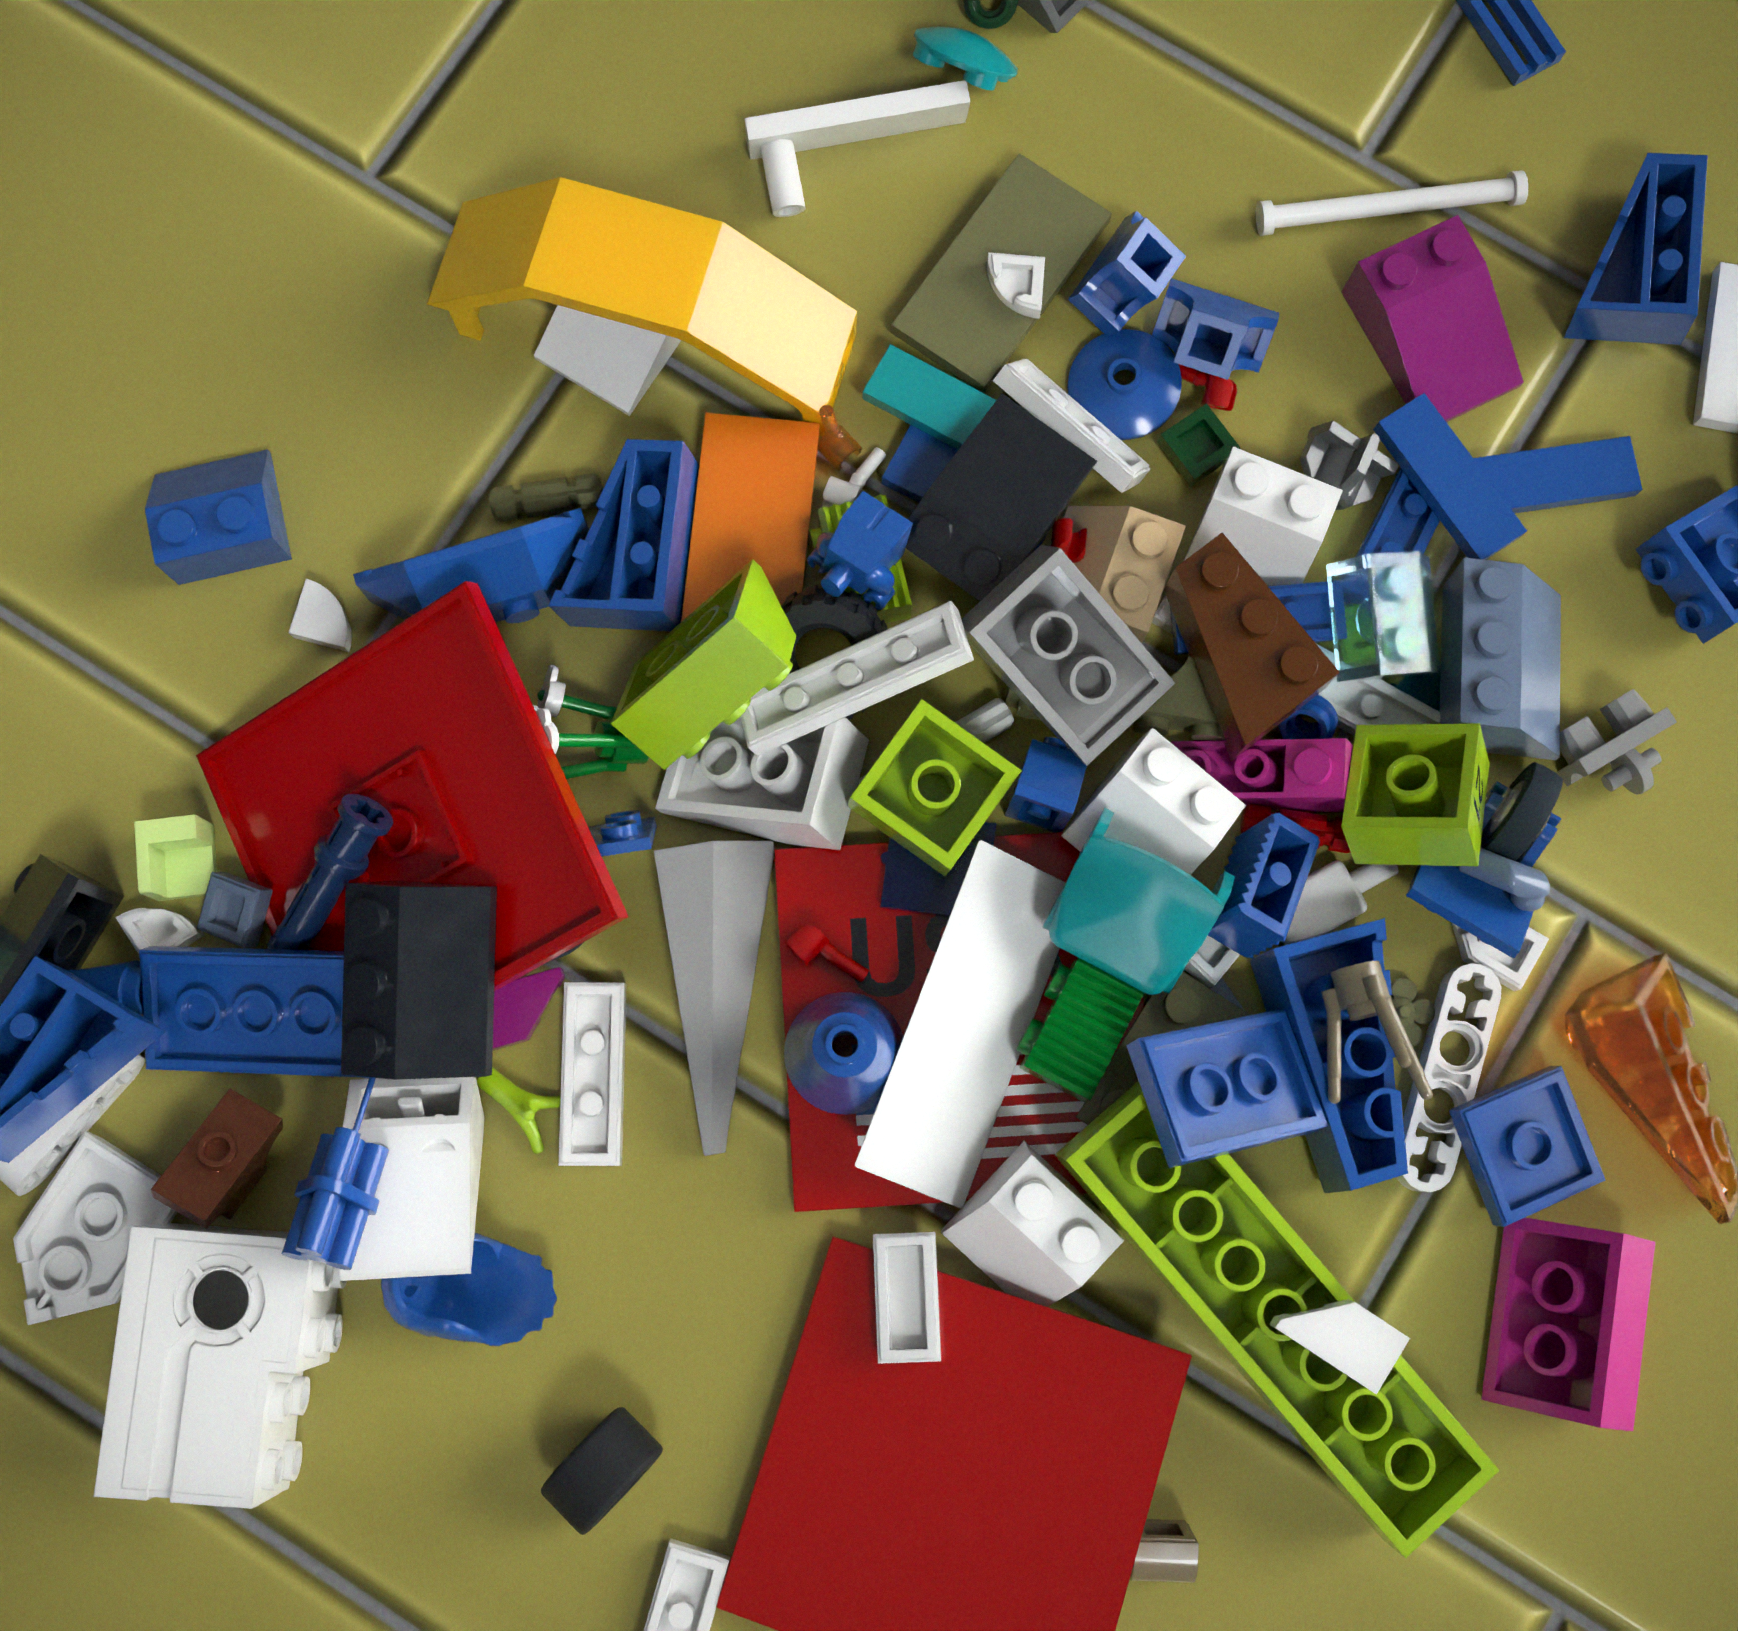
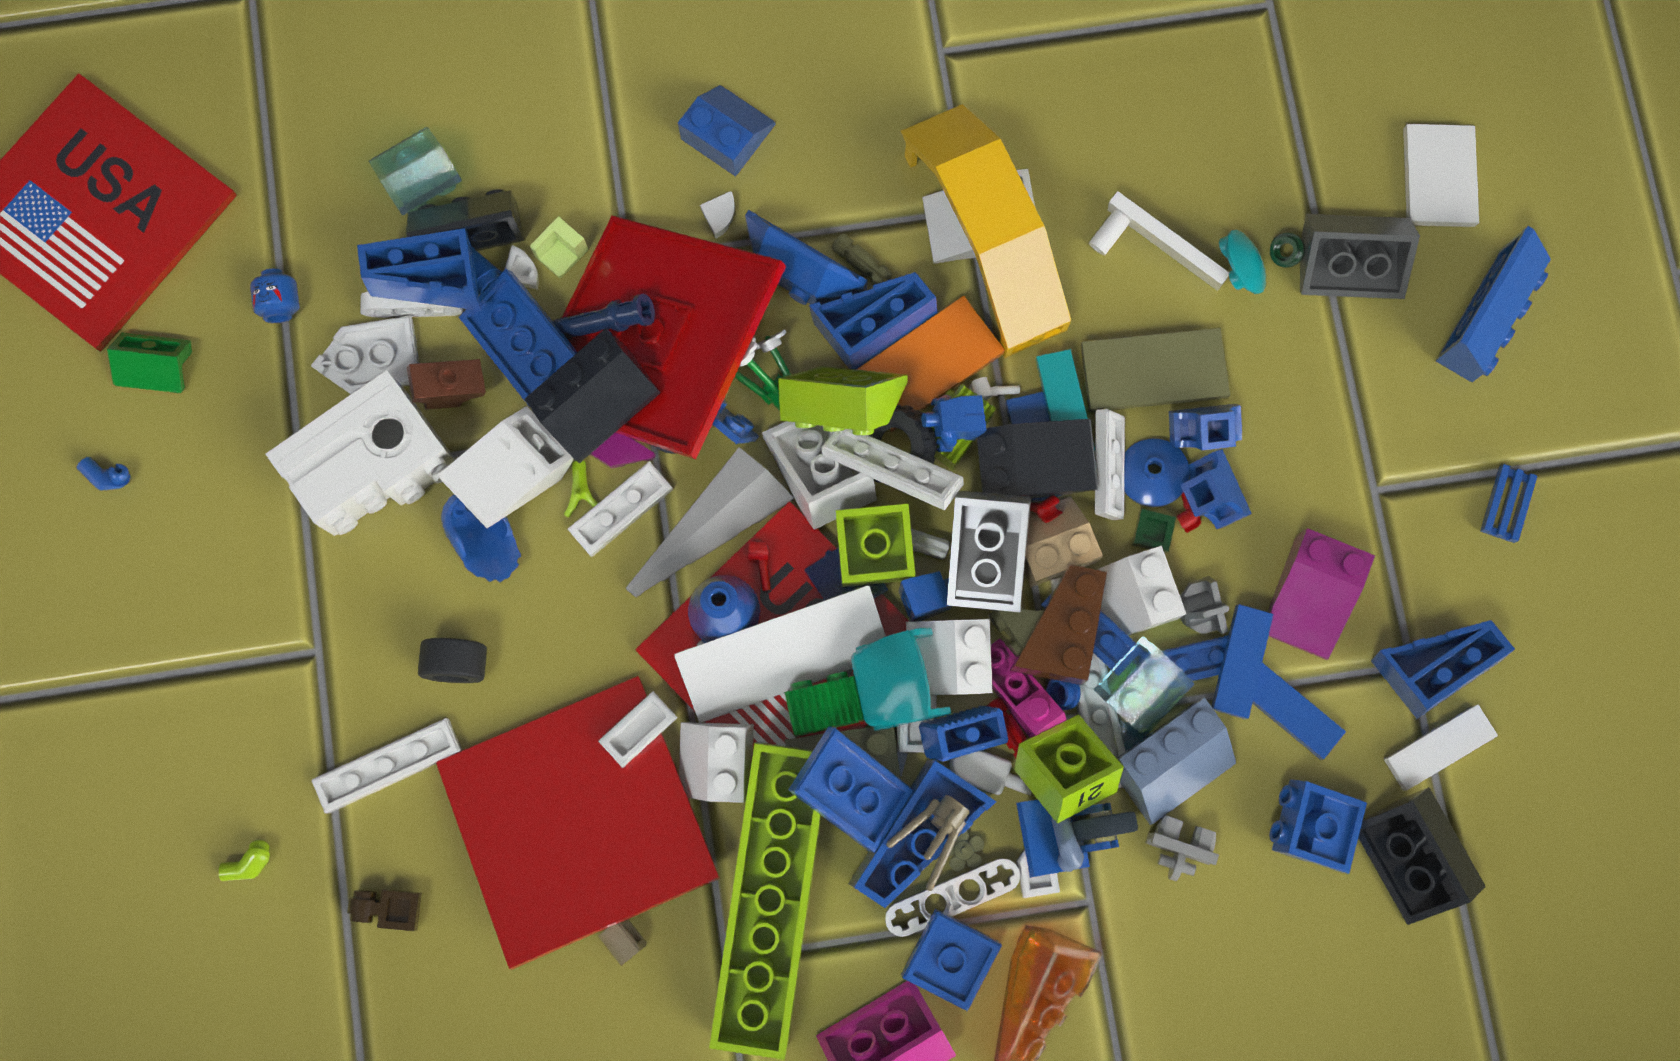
camera: 50 degrees right, 0 degrees up
sand blue tile [197,872,273,948] -> none
blue piece [282,1077,389,1270] -> none
clear orange hand [818,405,862,471] -> none
white tile [987,252,1045,319] -> none
white bar [1256,170,1528,236] -> none
white tile [1270,1299,1410,1395] -> none

